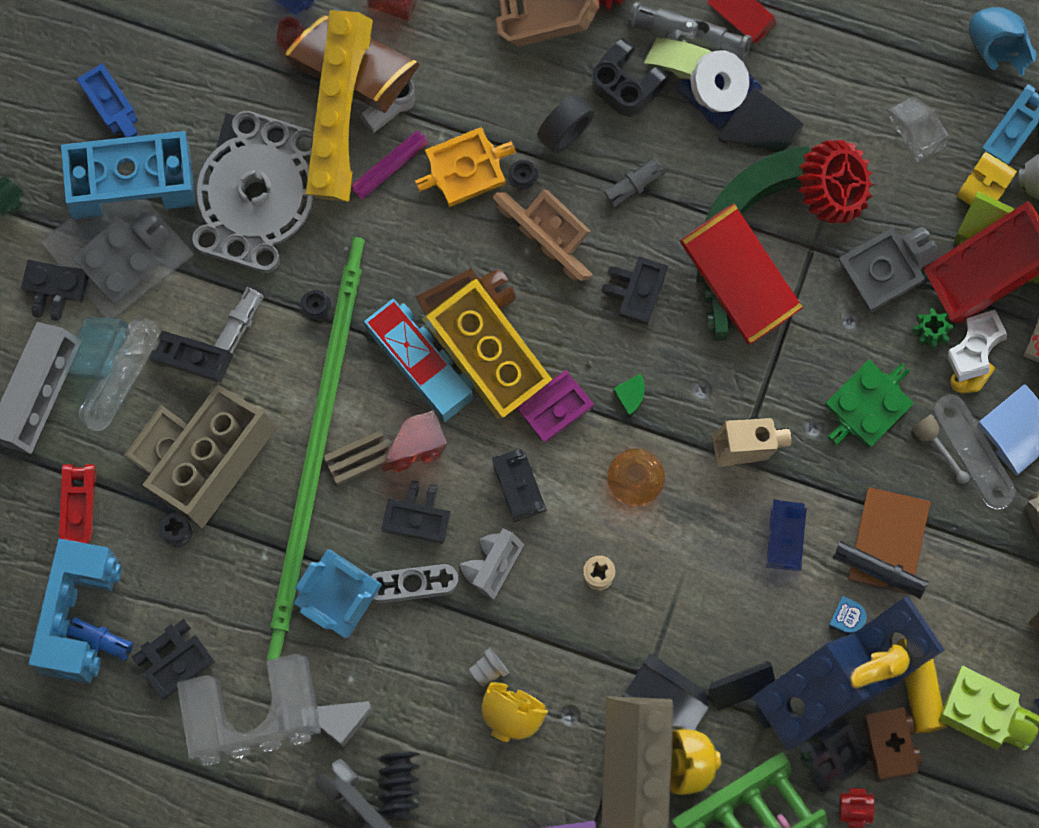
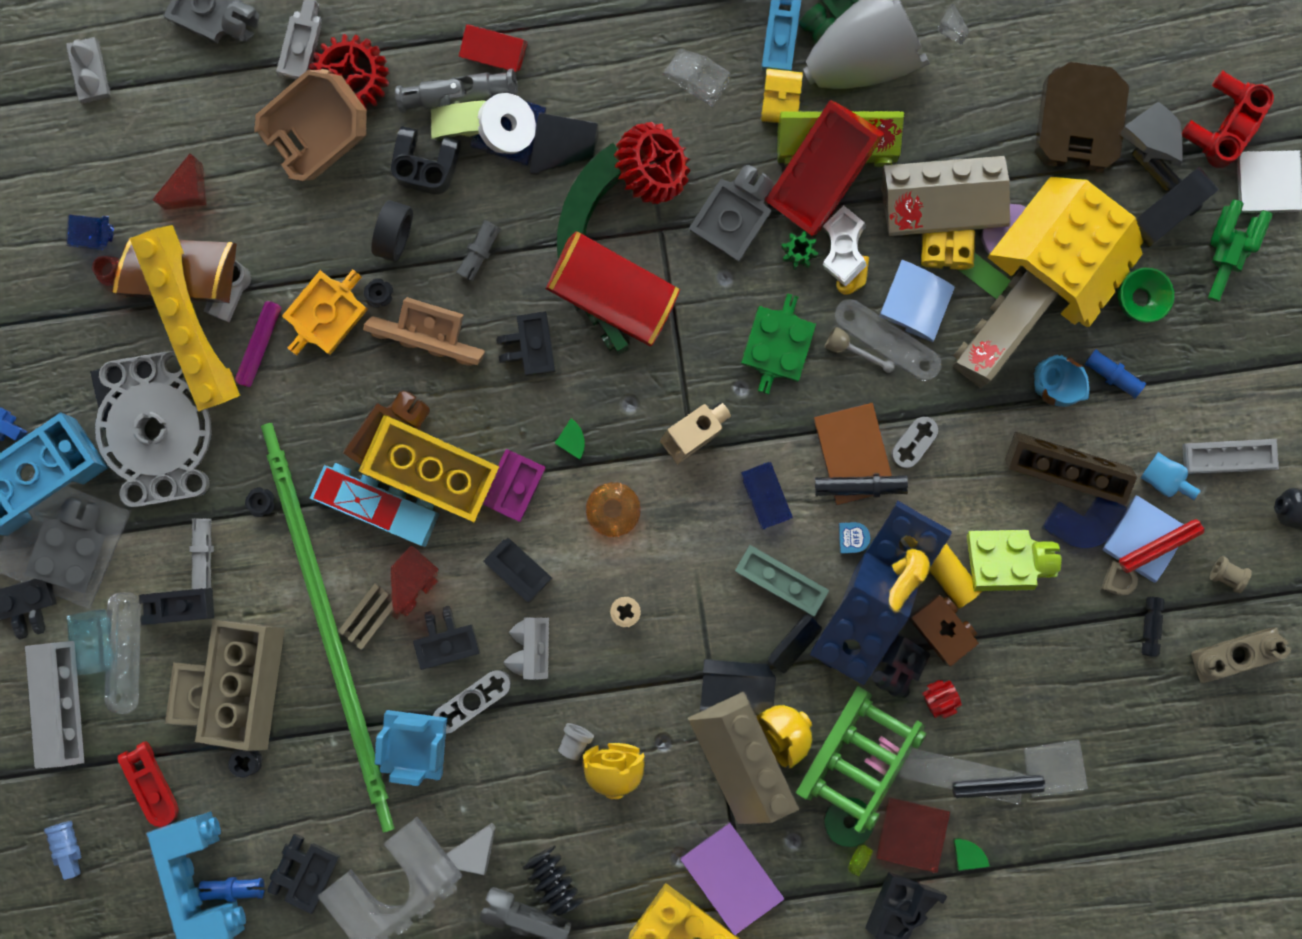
camera: 20 degrees left, 10 degrees up
none -> sand green plate [735,545,829,617]
none -> light grey beam [891,417,938,469]

